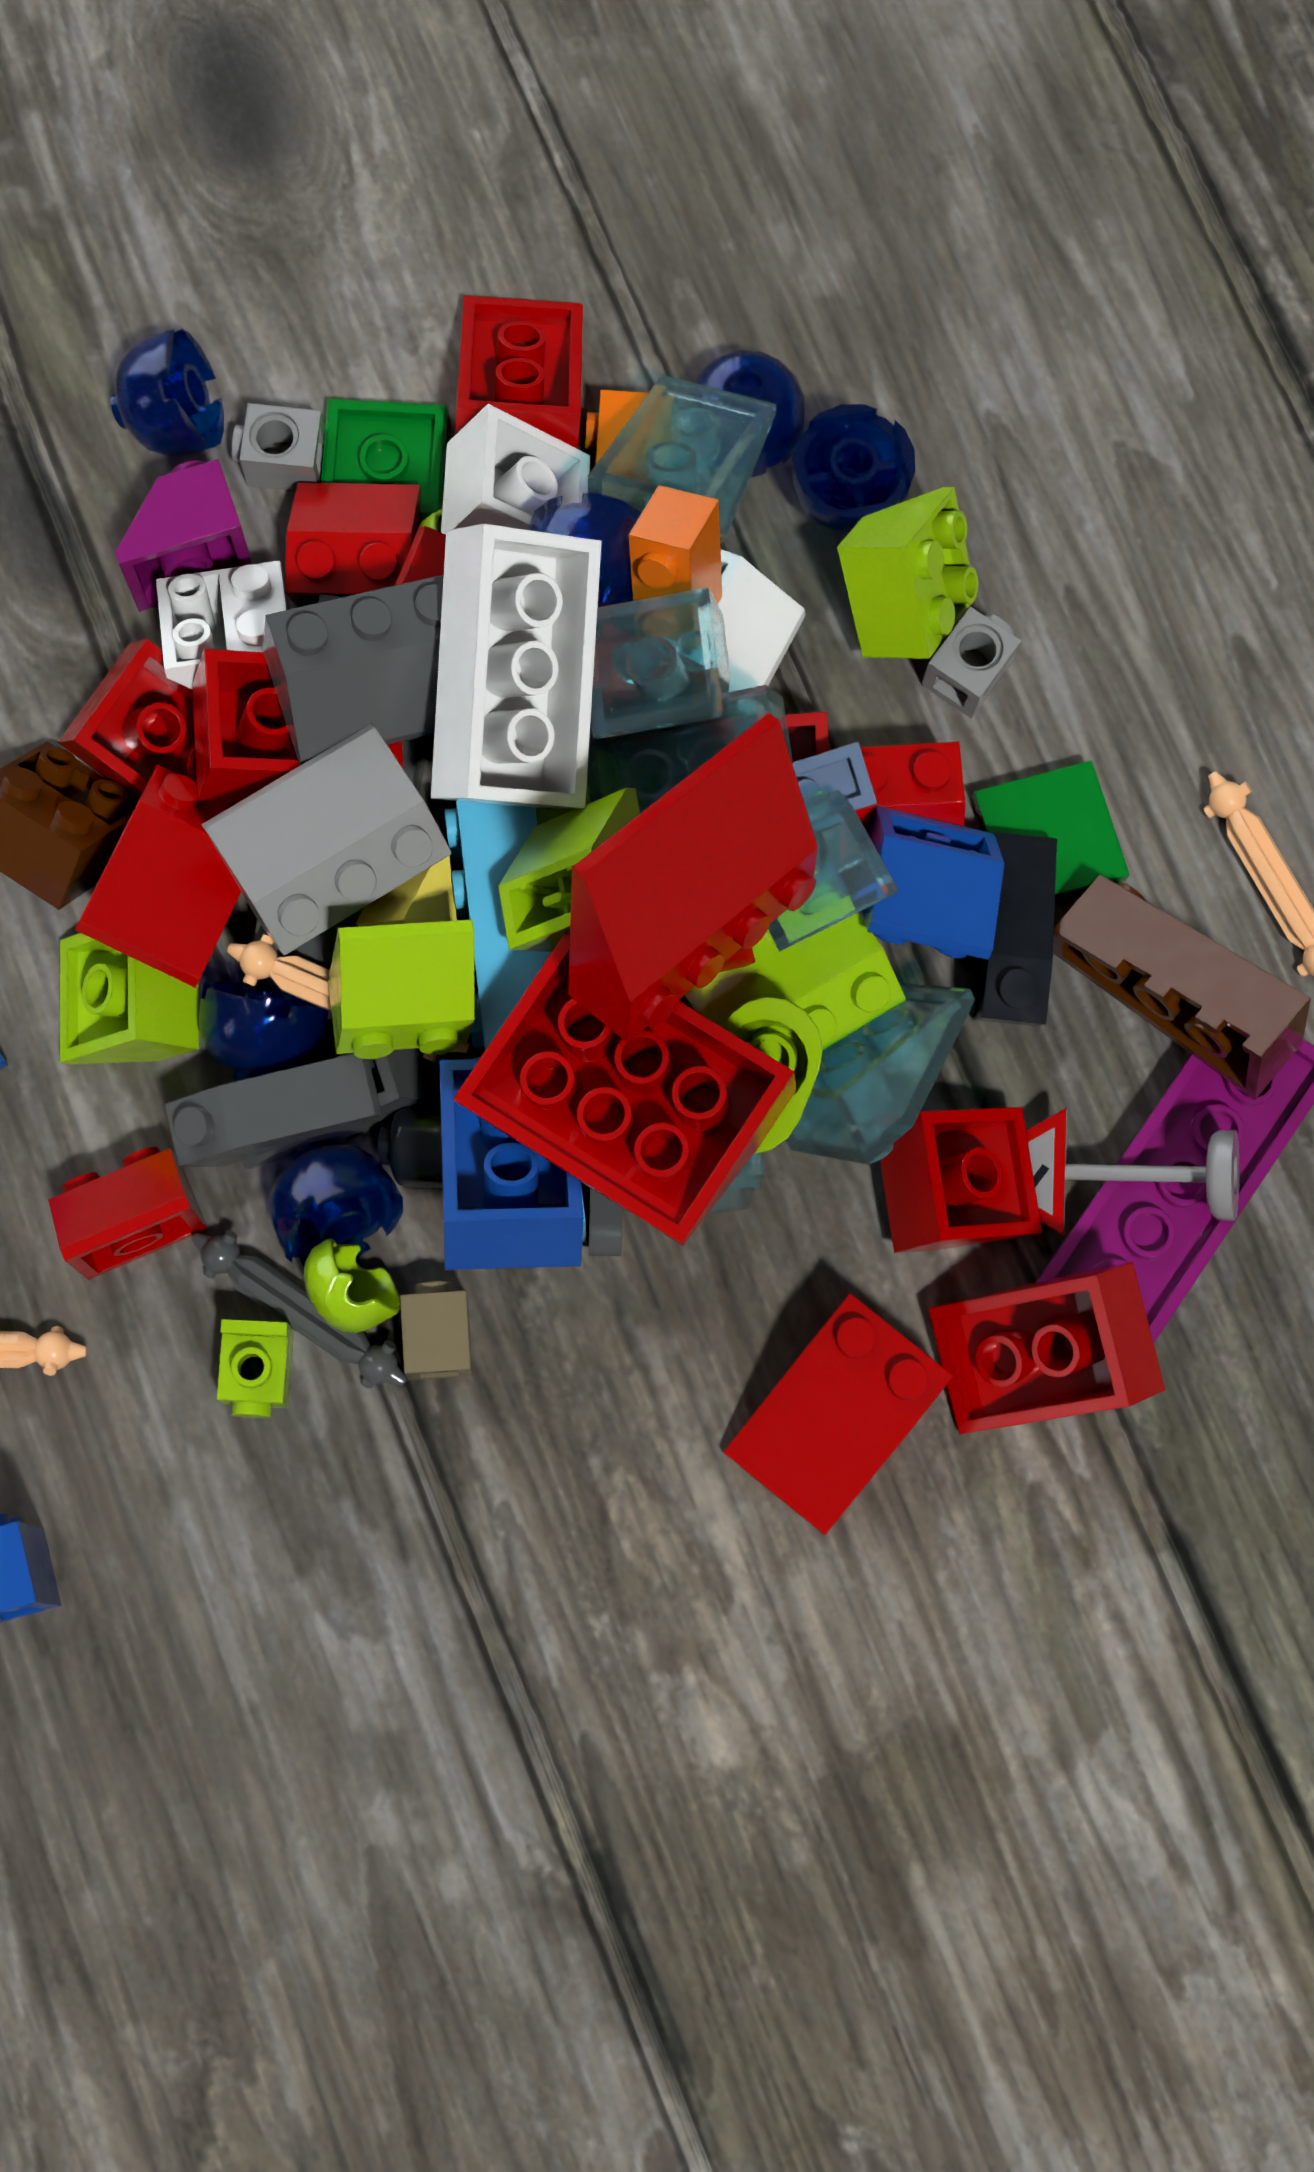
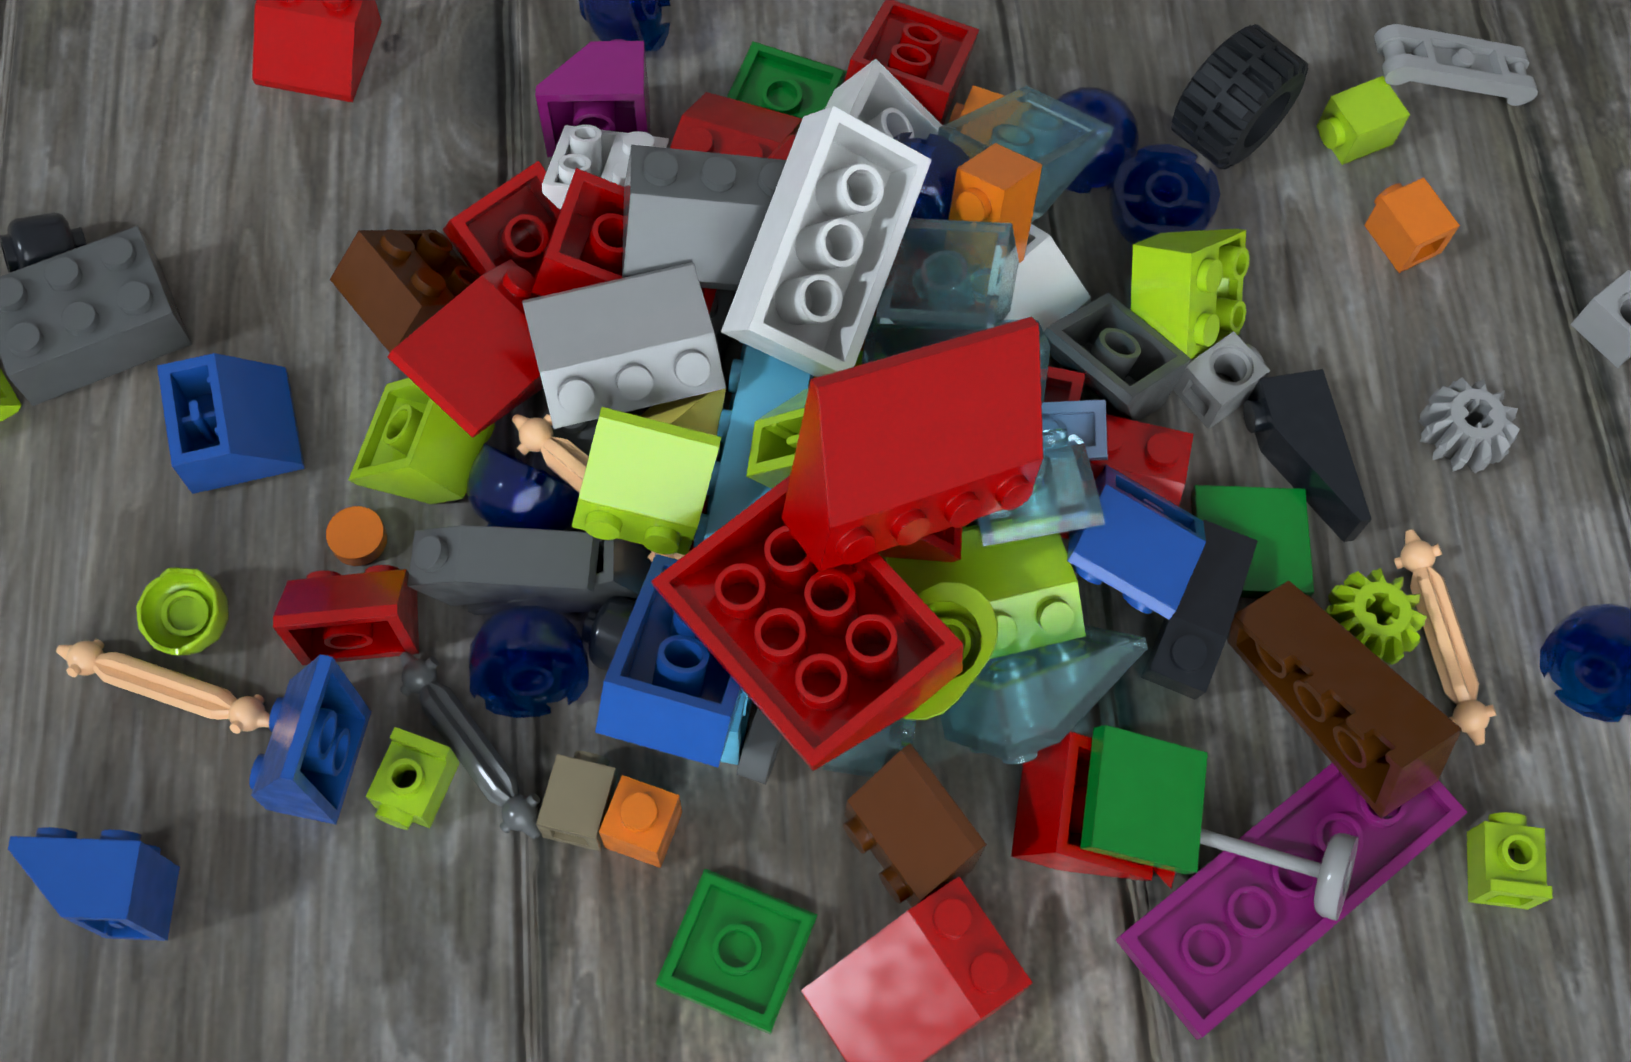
camera: 20 degrees right, 10 degrees down
light grey brick [232,403,325,491] -> none
lime hair [303,1238,401,1333] -> none
red slope [928,1262,1165,1435] -> none
none -> blue slope [250,654,372,825]
none -> orange tile [326,506,387,566]
none -> orange brick [599,775,682,868]
none -> green tile [655,869,818,1035]
none -> reddish brown slope [843,743,987,907]
none -> dark grey slope [1043,292,1191,422]
none -> green tile [1080,725,1208,874]
none -> black tyre [1171,24,1308,170]
none -> black slope [1243,369,1371,542]
none -> lime brick [1316,76,1410,165]
none -> lime gear [1324,568,1427,665]
none -> orange brick [1364,177,1460,273]
none -> light grey plate [1374,24,1538,106]
none -> light grey gear [1418,377,1520,473]

